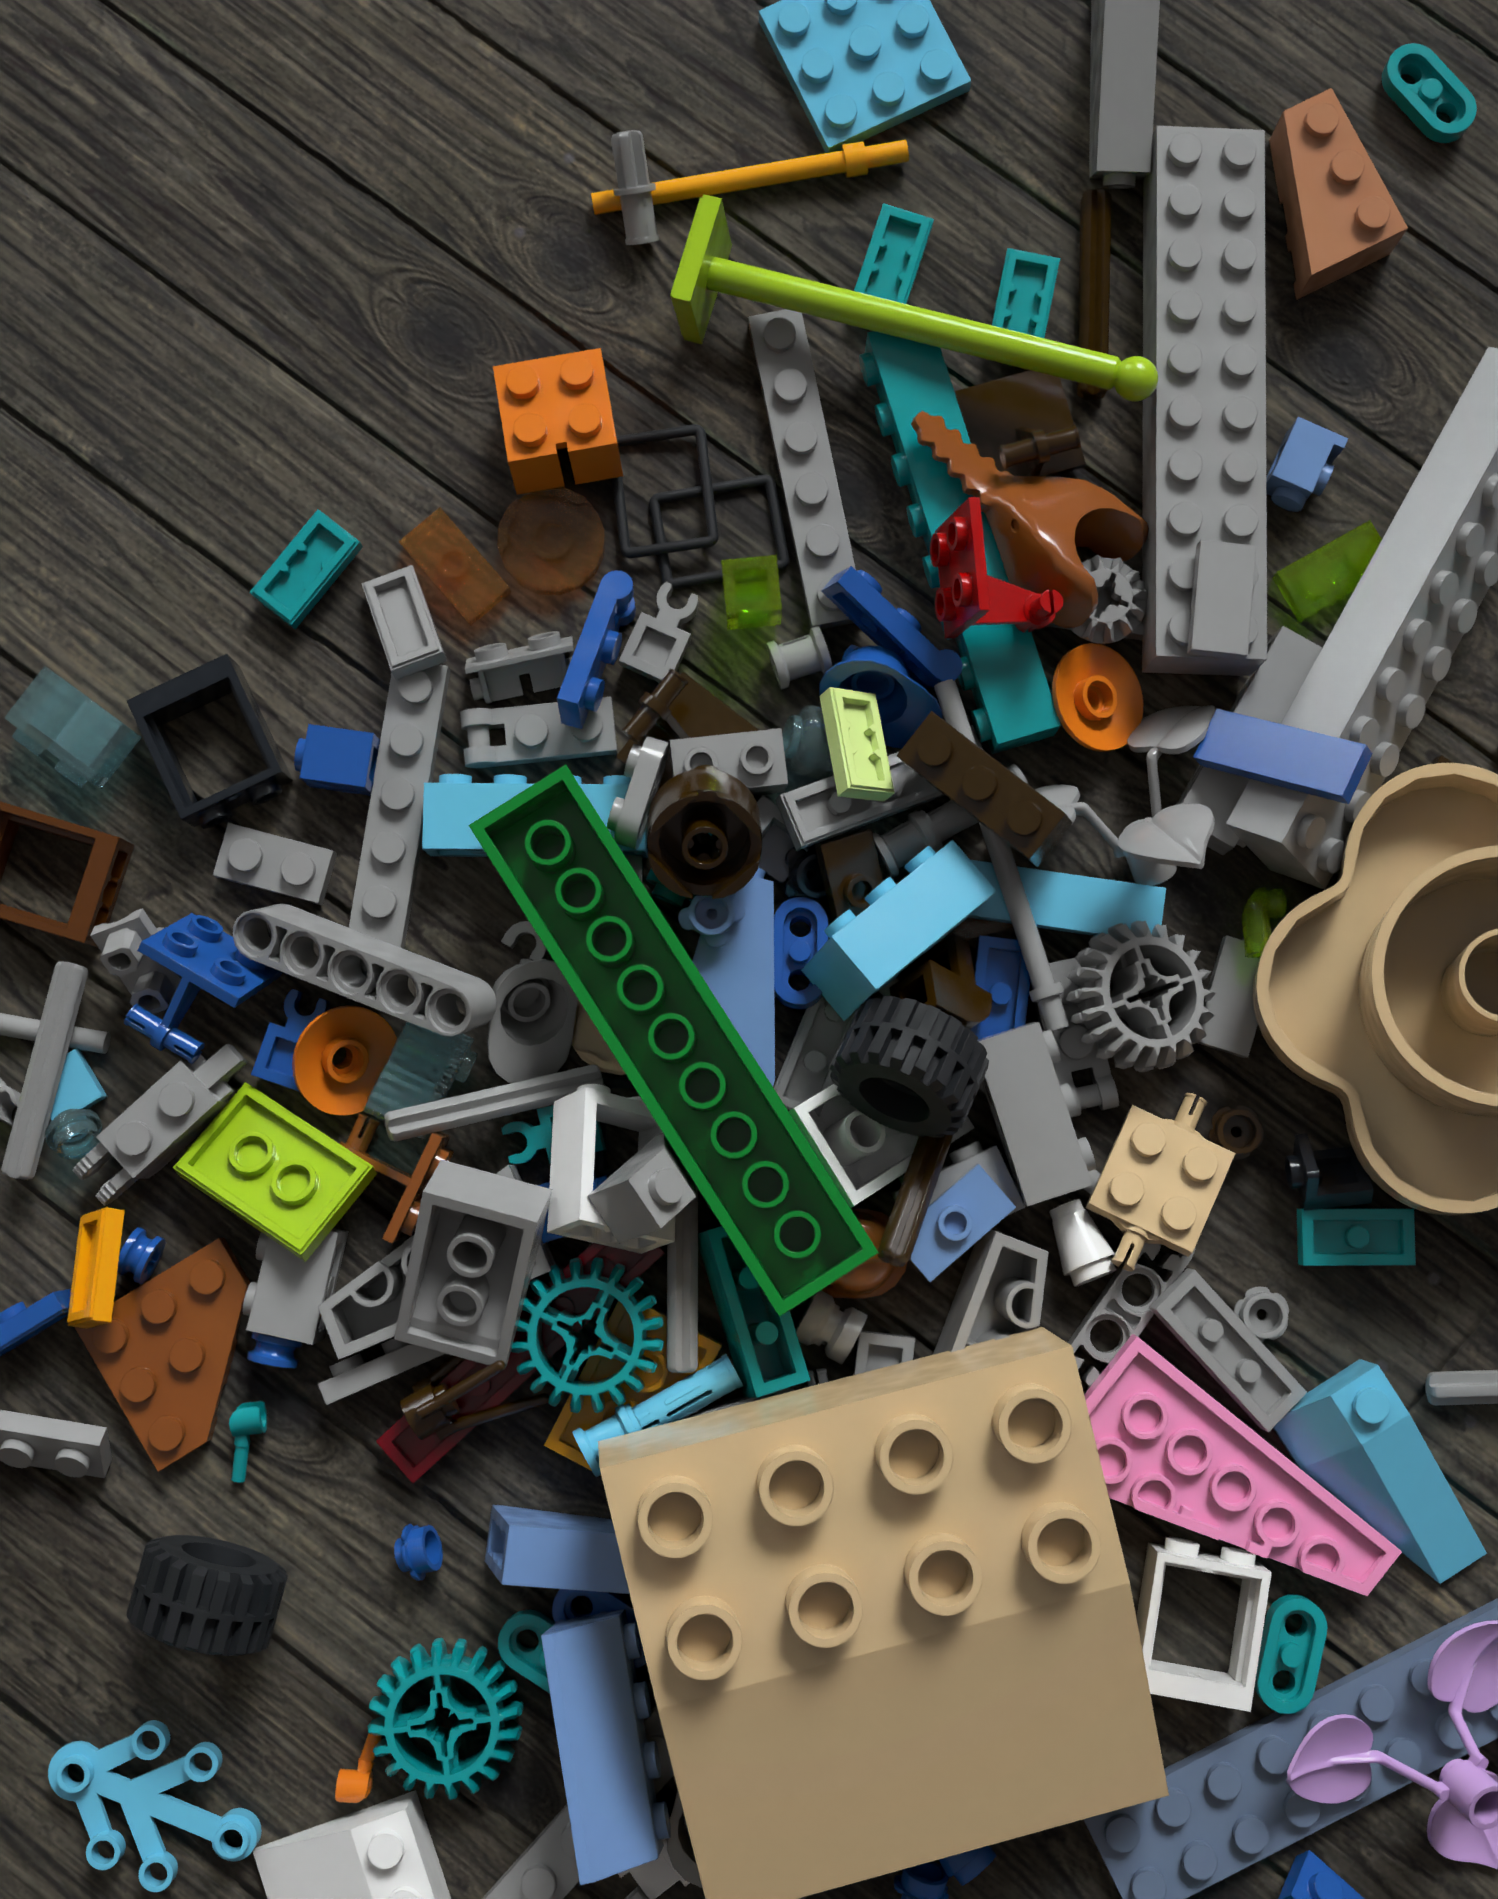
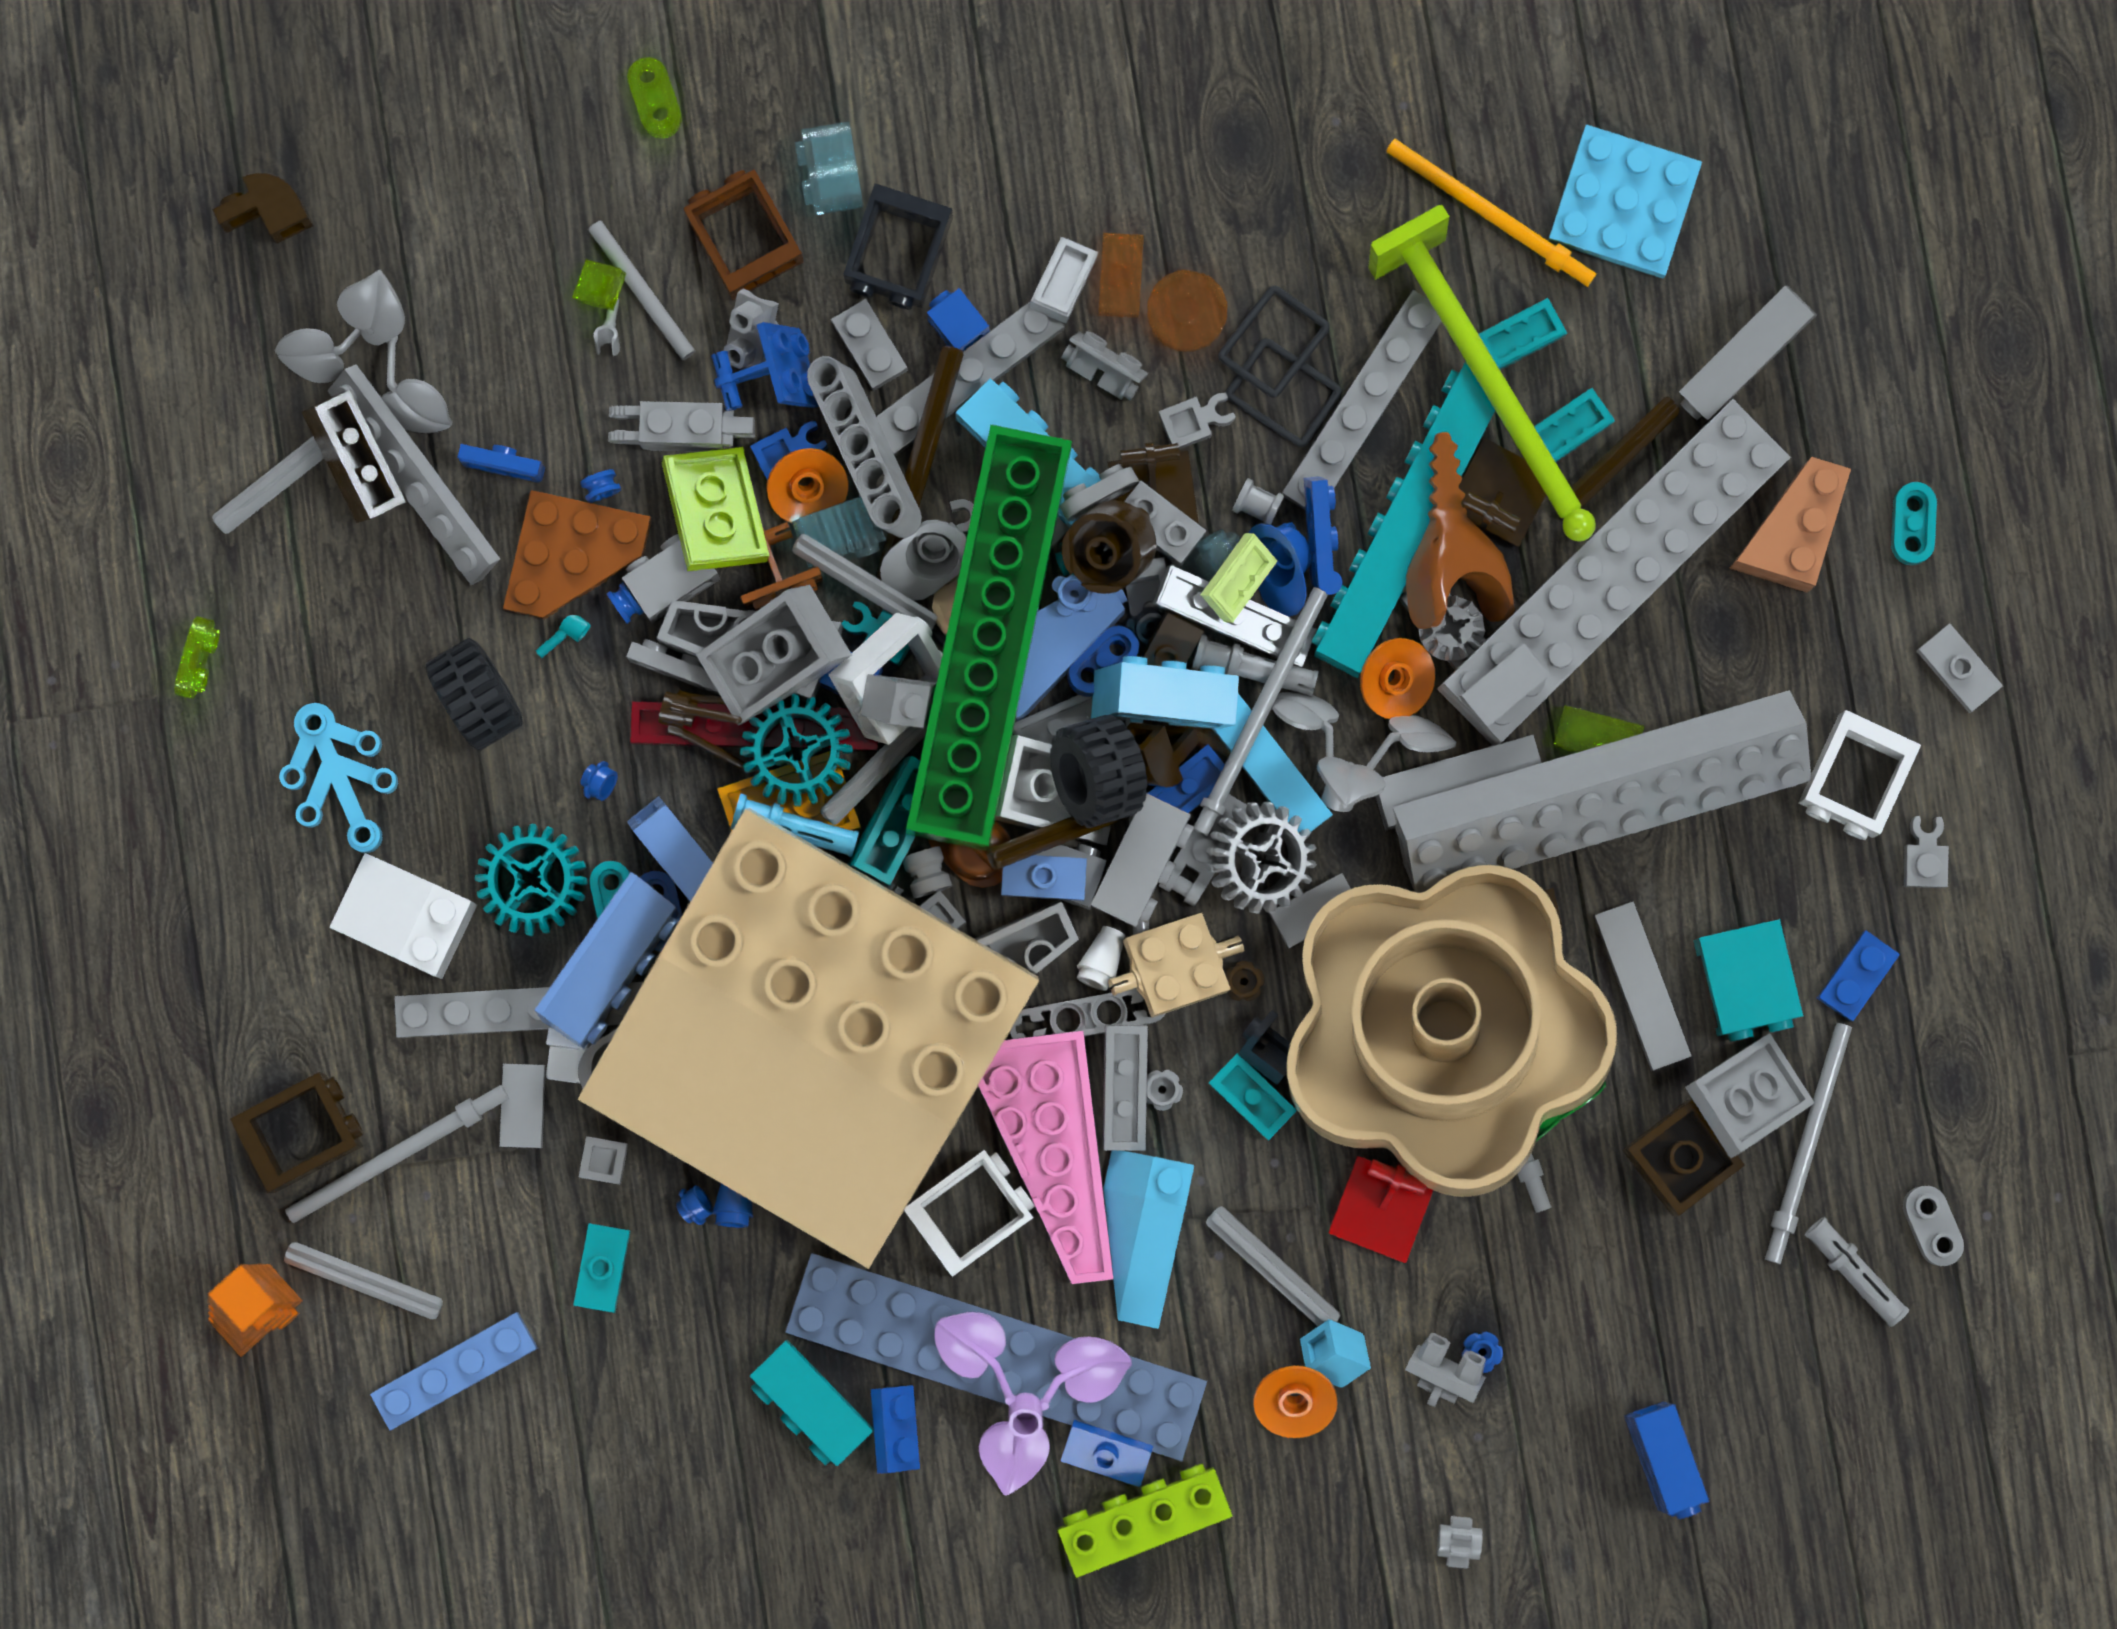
camera: 40 degrees right, 0 degrees up
light grey axle [1,961,88,1180] -> none
clear light blue plate [45,1109,103,1160] -> none
medium azure tile [50,1049,108,1125] -> none
light orange tile [67,1207,125,1329] -> none
teal plate [249,509,363,630] -> none
orange hand [335,1733,382,1803] -> none
light grey plate [460,697,618,768] -> none
orange piece [493,348,623,495] -> none
blue plate [557,570,636,729] -> none
light grey axle [611,130,659,245] -> none
clear neon green brick [721,555,782,630] -> none
dark brown brick [897,711,1073,867] -> none
red plate [930,497,1063,639] -> none
tile [1193,709,1373,805] -> none
clear neon green arm [1241,887,1287,958] -> none
teal plate [1254,1594,1328,1714] -> none
medium blue brick [1266,417,1348,512] -> none
none -> dark brown axle [876,346,964,581]

